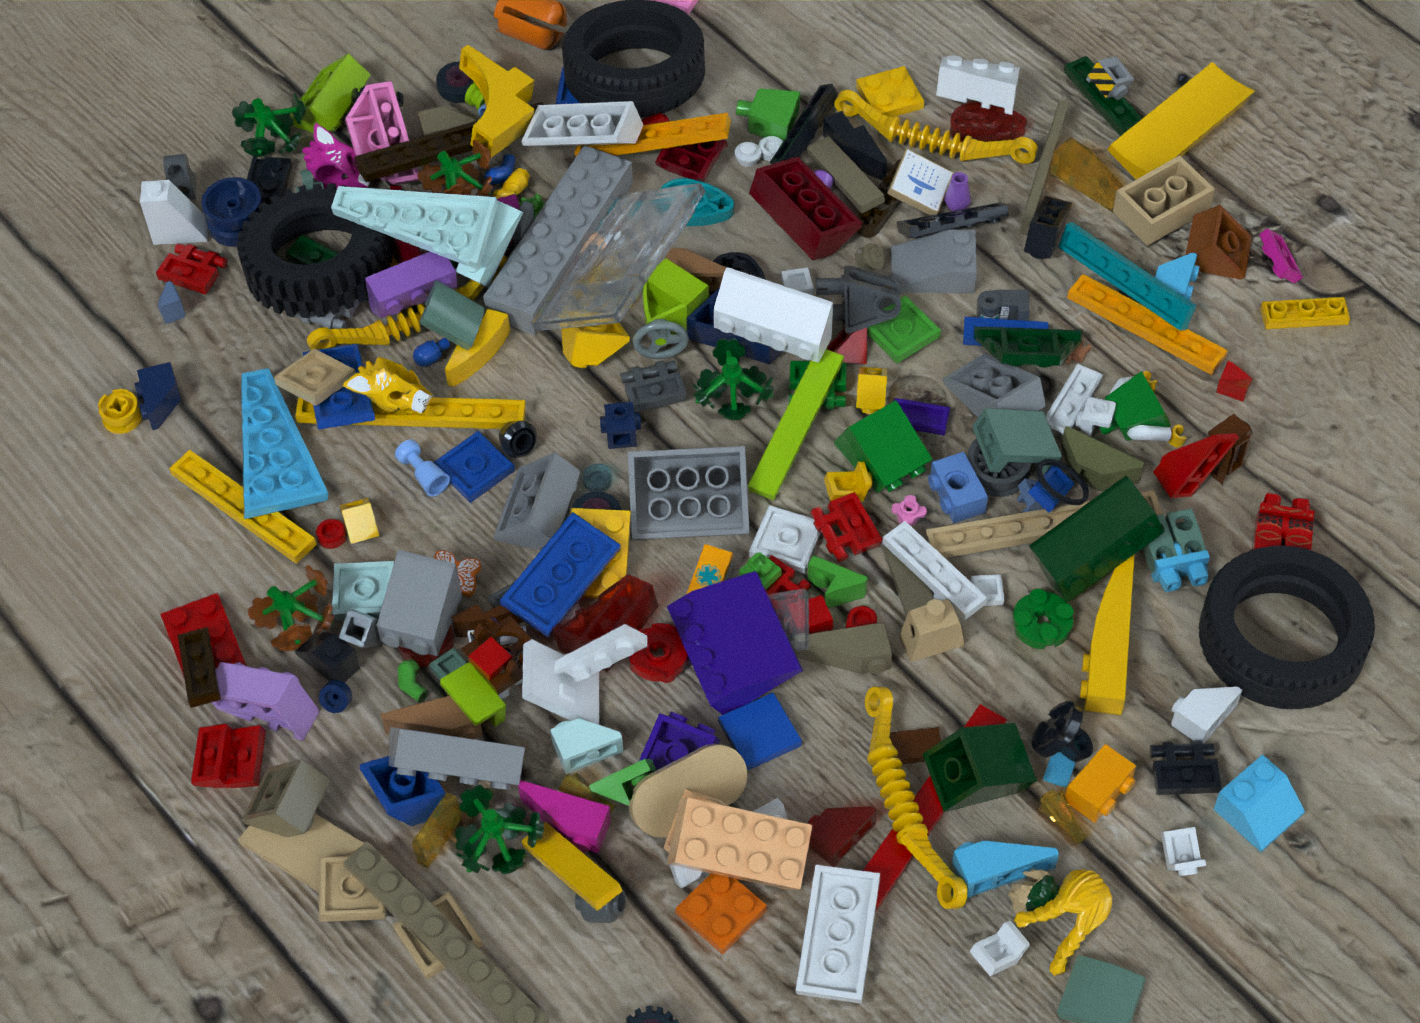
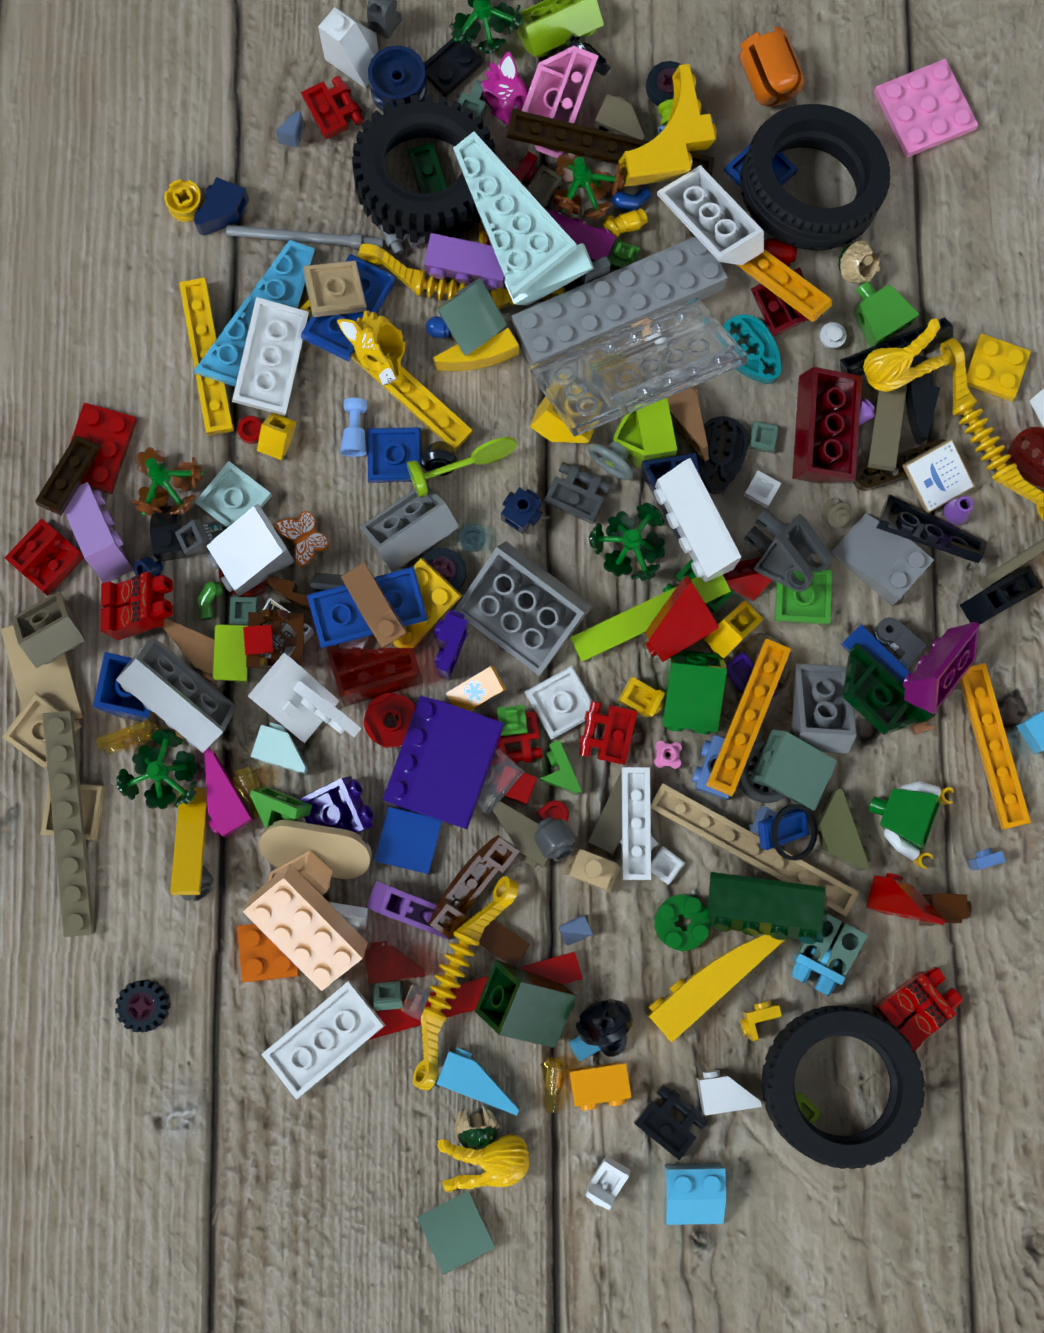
camera: 35 degrees right, 25 degrees up
white tile [758,136,783,162] -> none
white bracket [969,921,1029,976] -> none
white tile [1045,364,1103,439] -> none
teal tile [1058,222,1197,331] -> none
white bracket [1076,397,1116,437] -> none
red slope [1216,361,1253,402] -> none
none -> red hips [100,572,173,641]
none -> light grey bar [226,225,384,249]
none -> white plate [232,297,309,416]
none -> medium nougat slope [341,562,409,648]
none -> medium lavender slope [366,881,450,940]
none -> sand green tile [374,981,403,1011]
none -> clear tile [401,984,430,1020]
none -> lime piece [407,437,517,498]
none -> reddish brown slope [428,835,520,939]
none -> dark purple plate [434,610,469,680]
none -> dark grey head [534,817,576,861]
none -> sand blue slope [558,915,593,946]
none -> red slope [644,576,719,662]
none -> light orange plate [706,638,791,797]
none -> yellow bracket [740,1000,782,1041]
none -> sand green tile [748,421,780,454]
none -> tan piece [838,240,880,284]
none -> yellow hair [863,318,950,392]
none -> magenta slope [903,622,980,714]
none -> medium blue plate [968,848,1006,870]

